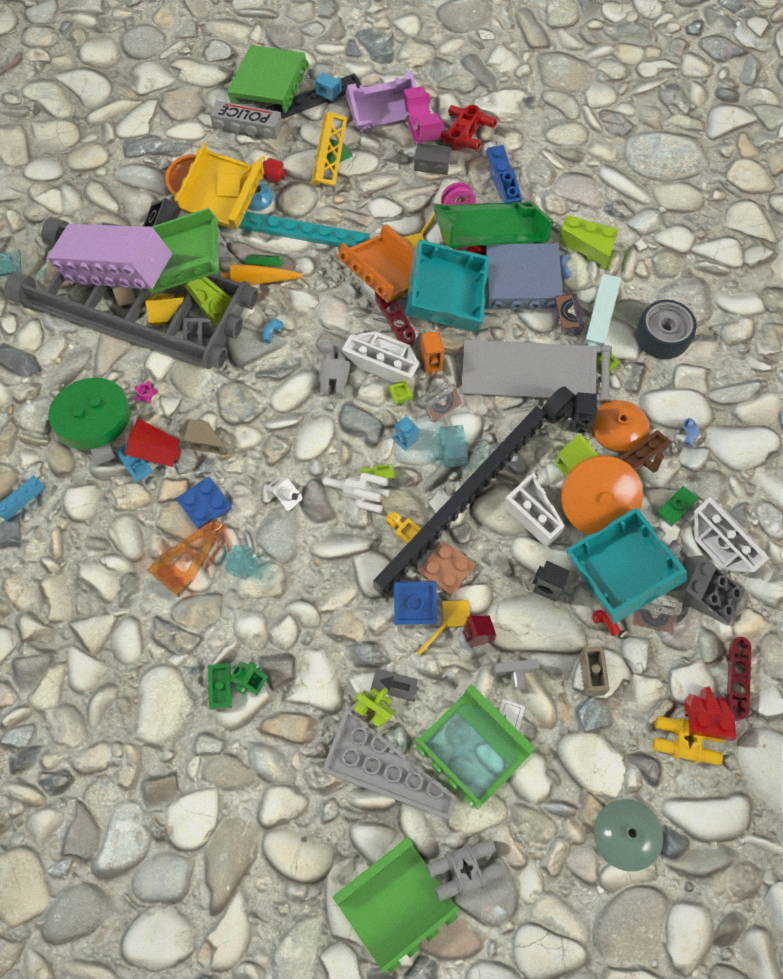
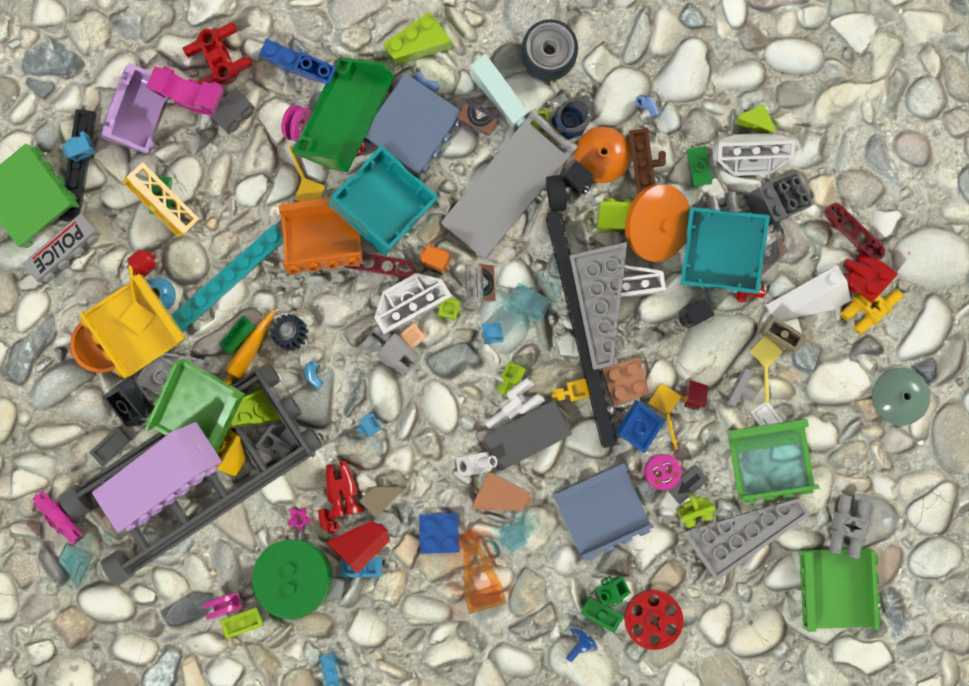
camera: 55 degrees left, 20 degrees up
none -> dark pink pin [33,490,83,546]
none -> dark pink head [203,593,242,620]
none -> lime plate [220,606,264,639]
none -> black wheel [270,314,309,351]
none -> red arm [318,508,340,534]
none -> red piece [326,461,364,519]
none -> dark azure tile [356,413,382,436]
none -> light nougat tile [399,323,426,349]
none -> nougat slope [472,471,532,511]
none -> dark grey slope [483,400,572,471]
none -> piece [551,95,595,139]
none -> sand blue panel [553,462,653,561]
none -> blue plant [566,628,598,662]
none -> light grey wing [569,242,627,370]
none -> red wedge [624,590,684,650]
none -> dark pink head [644,454,682,490]
none -> lime slope [734,104,775,134]
none -> light yellow piece [749,336,783,403]
none -> white wedge [765,265,851,320]

